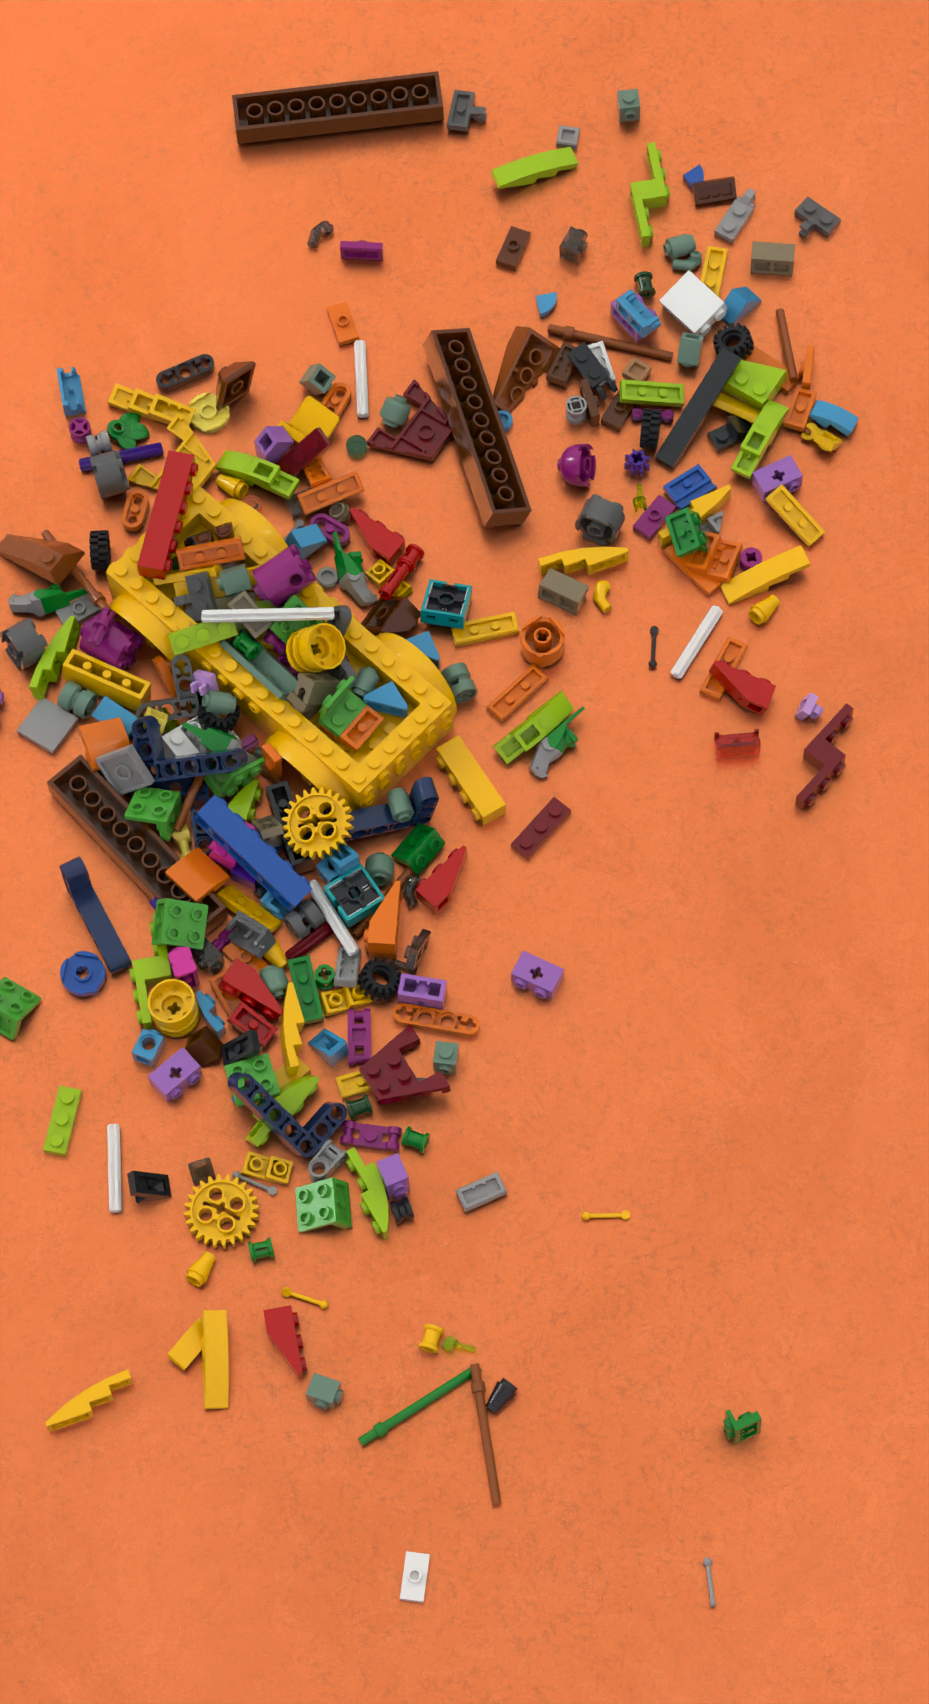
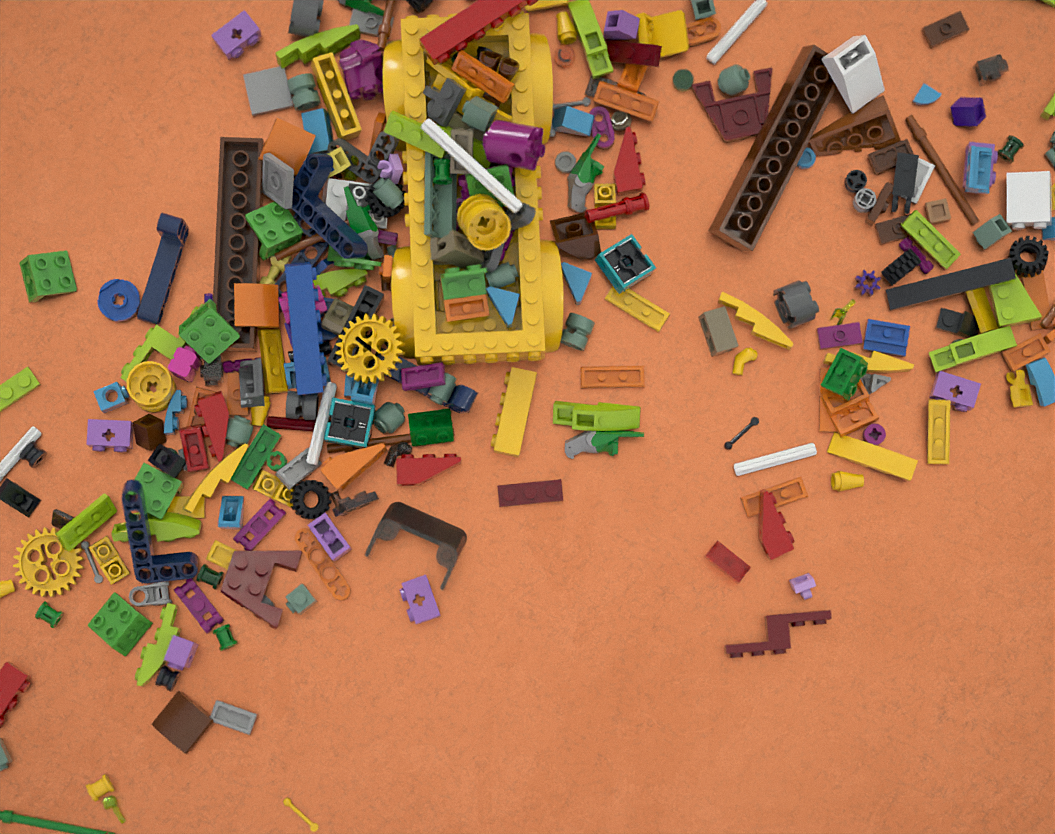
camera: 40 degrees right, 15 degrees up
yellow hinge [282,1287,328,1309] -> none
orange brick [521,616,565,668] -> none
magenta cylinder [557,444,596,487] -> none
none -> black wheel [19,441,47,468]
none -> lime plate [55,493,117,552]
none -> reddish brown slope [151,691,214,754]
none -> clear smoke windscreen [364,502,467,592]
none -> magenta plate [401,362,446,391]
none -> white slope [821,35,885,113]
none -> black wheel [844,170,867,194]
none -> dark purple panel [951,97,986,126]

